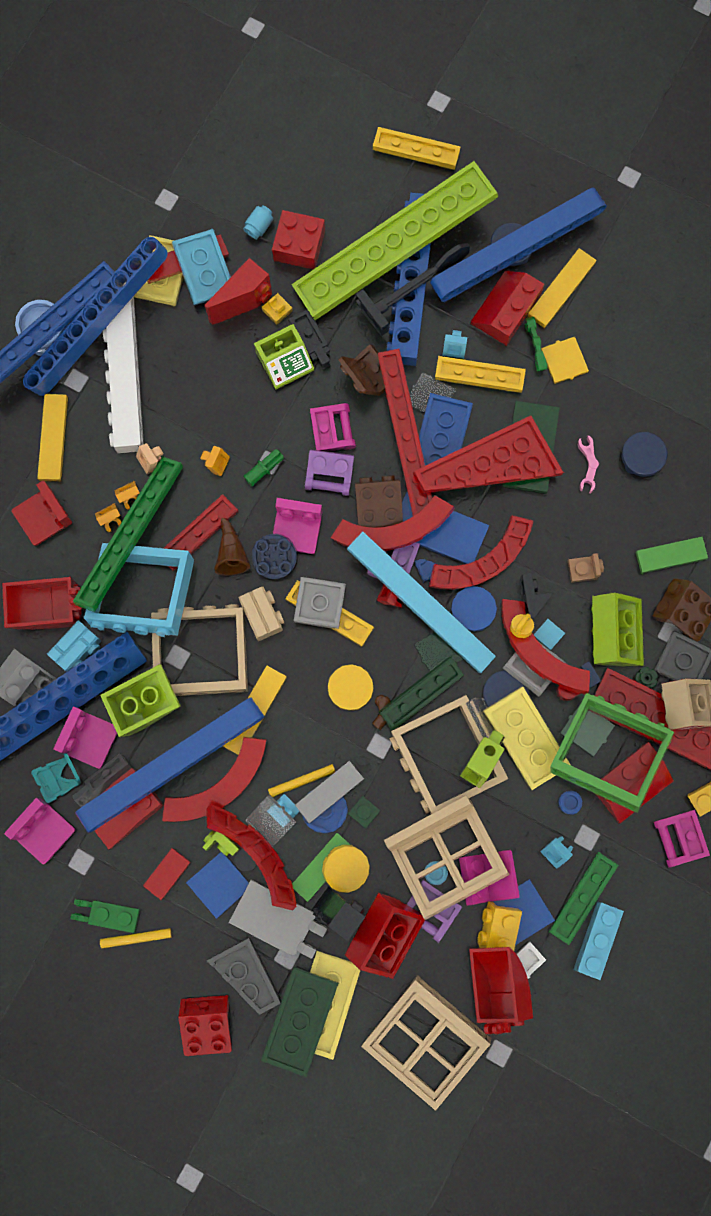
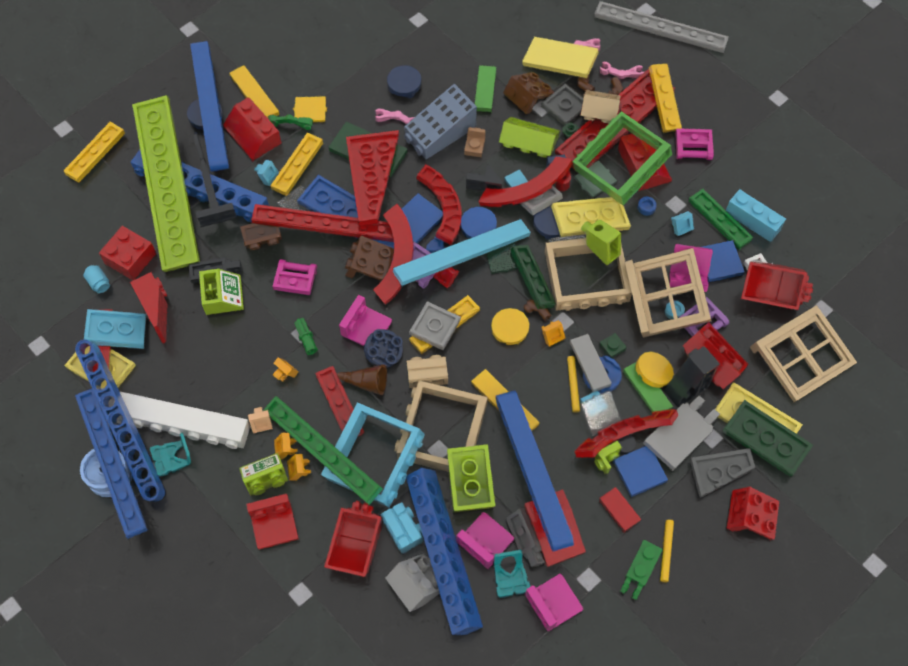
camera: 75 degrees left, 15 degrees down
yellow tile [37,394,68,482] -> none
red tile [162,737,267,822] -> none
yellow tile [262,293,293,325] -> none
medium lavender plate [305,449,354,496] -> none
yellow bracket [478,901,522,951] -> none
yellow tile [510,614,534,638] -> none
none -> teal piece [150,433,191,477]
none -> lime slope [239,453,289,496]
none -> sand blue slope [404,84,477,159]
none -> light orange tile [541,320,566,347]

